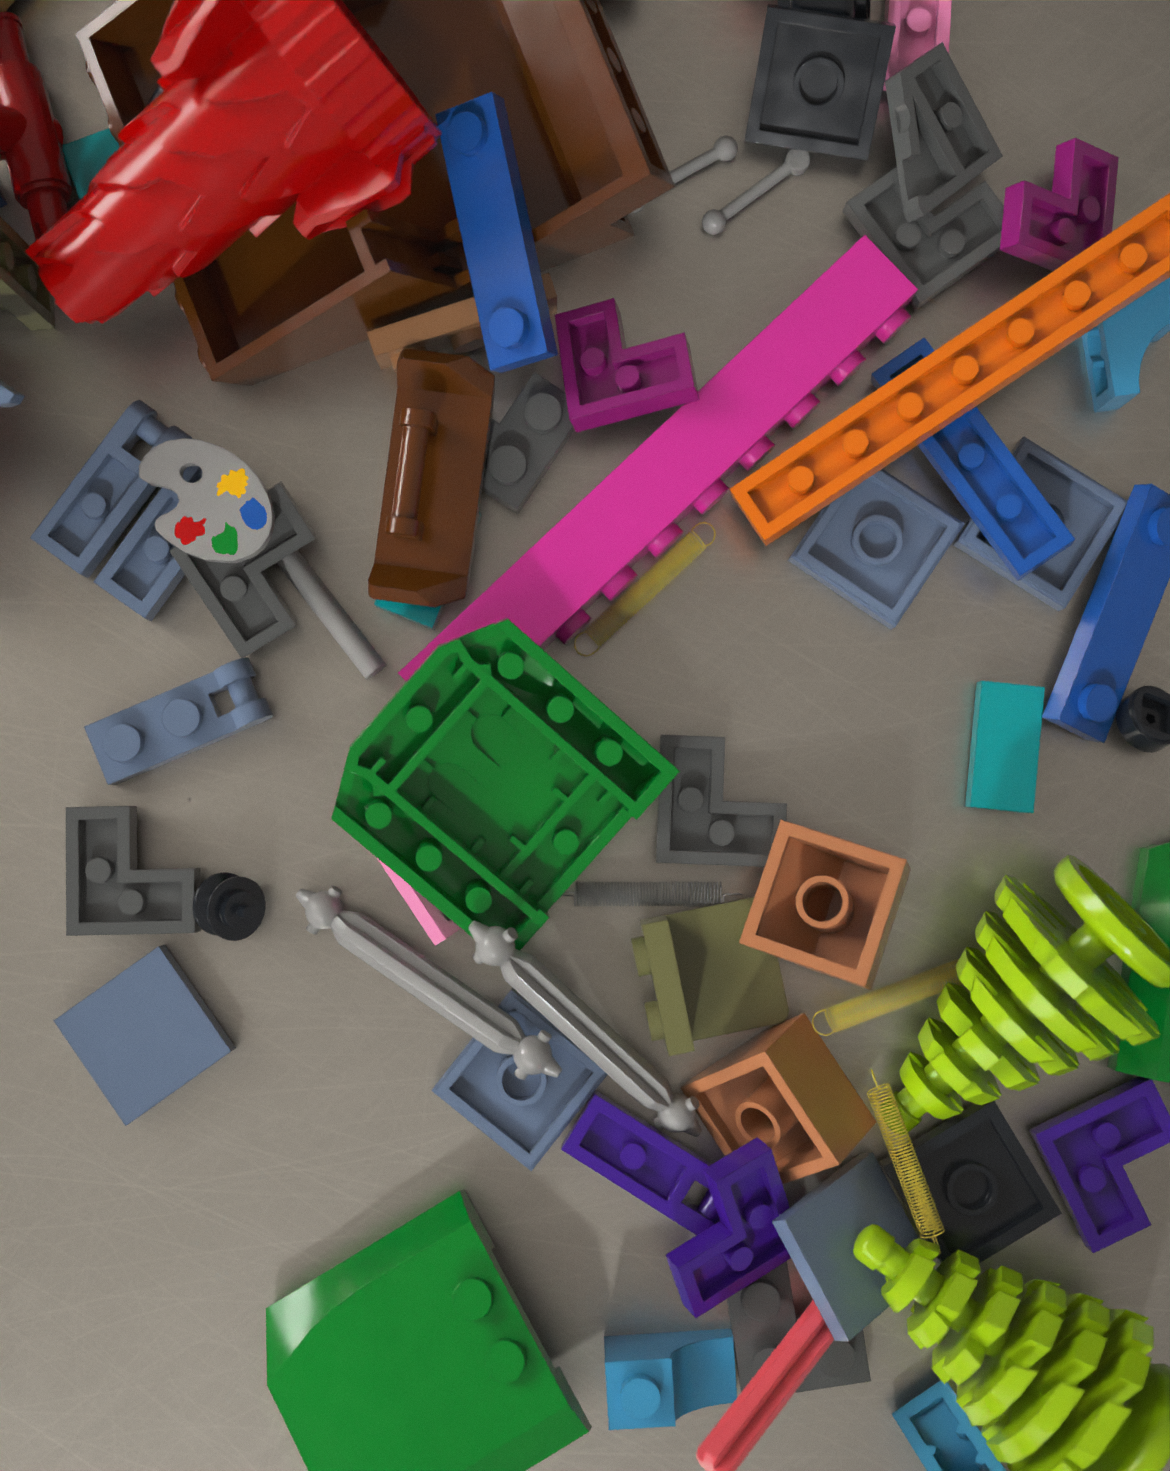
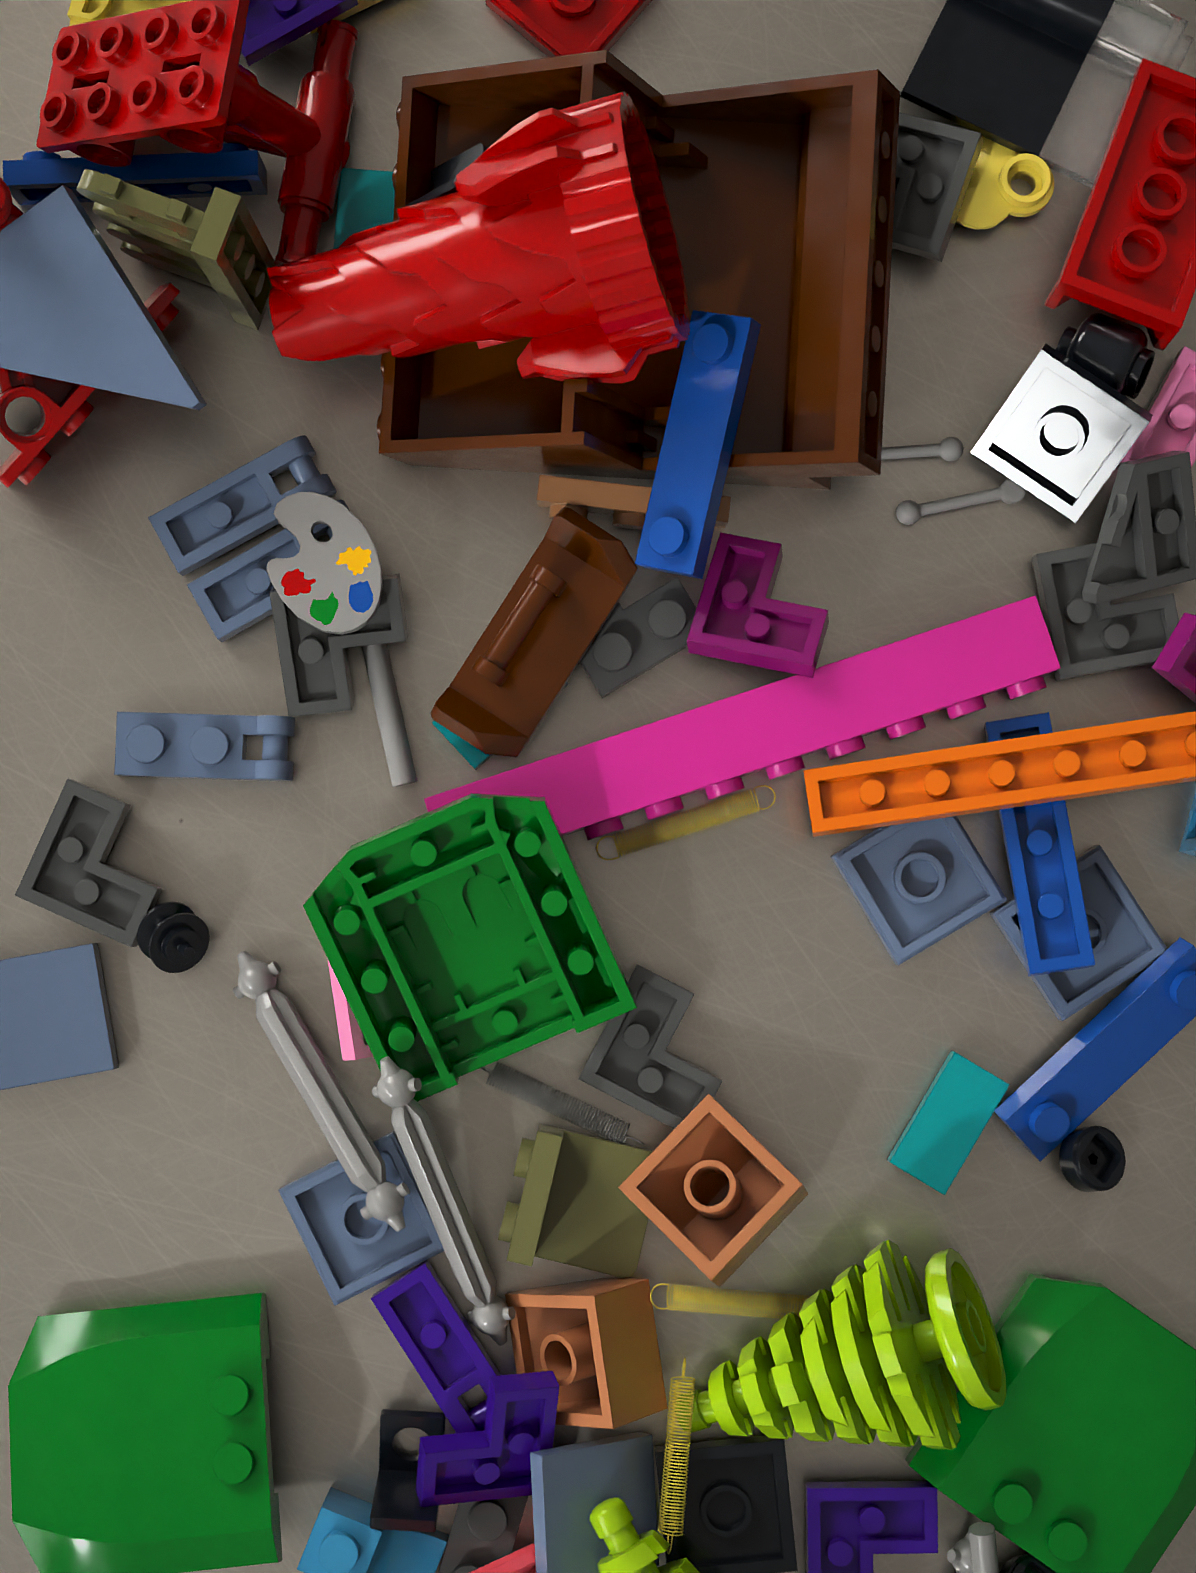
camera: 25 degrees right, 0 degrees up
none -> black bracket [370,1409,446,1532]

